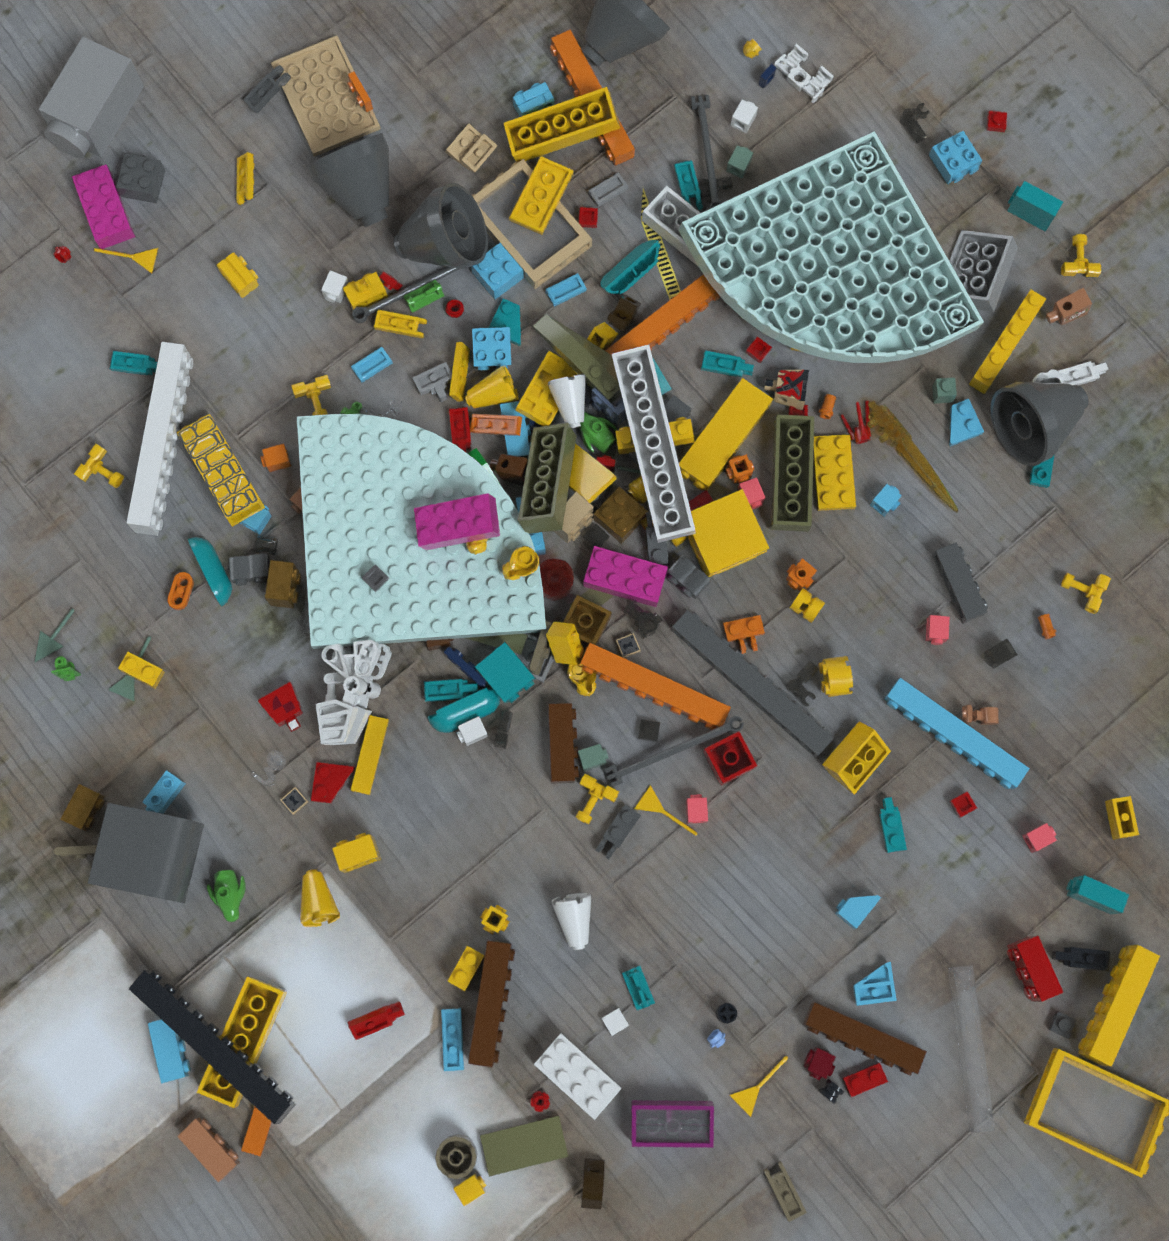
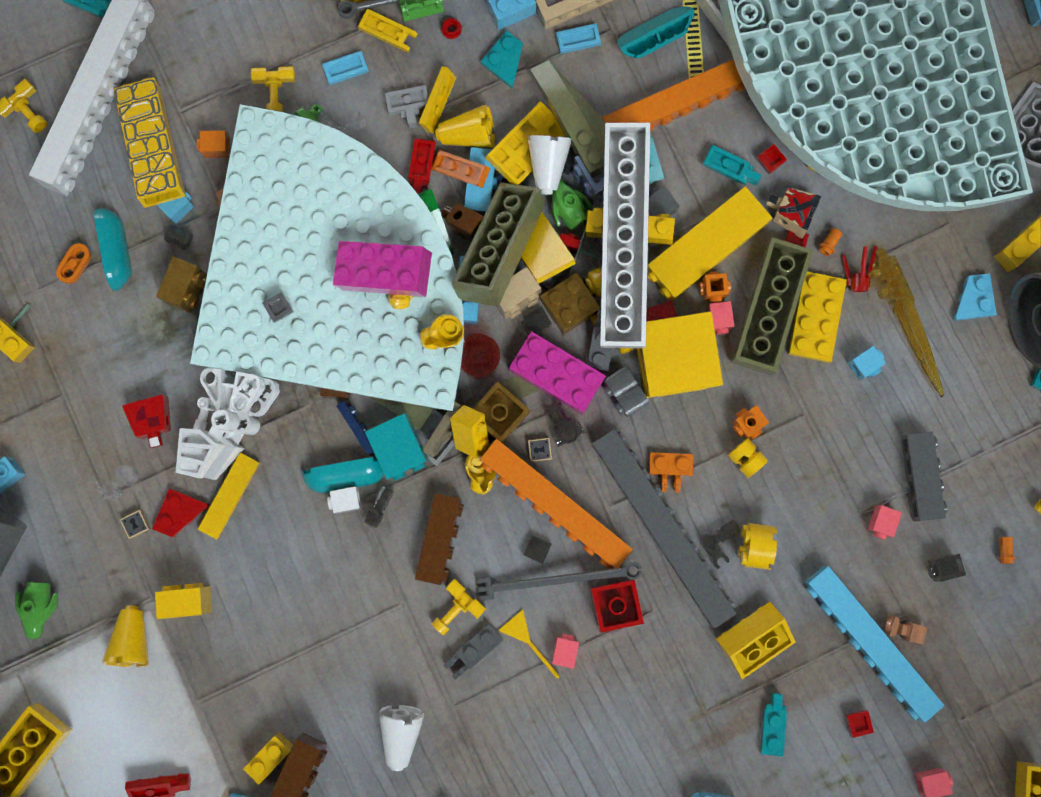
camera: 15 degrees right, 5 degrees up
dark grey brick [229,554,270,586] -> none
teal hinge [424,679,478,702] -> none
medium azure brick [472,327,511,370] -> none
yellow brick [480,905,510,935] -> none
sand green brick [578,744,608,771] -> none
yellow brick [587,322,618,350] -> none
dark brown brick [606,295,642,332] -> none
sand green brick [932,378,957,404] -> none

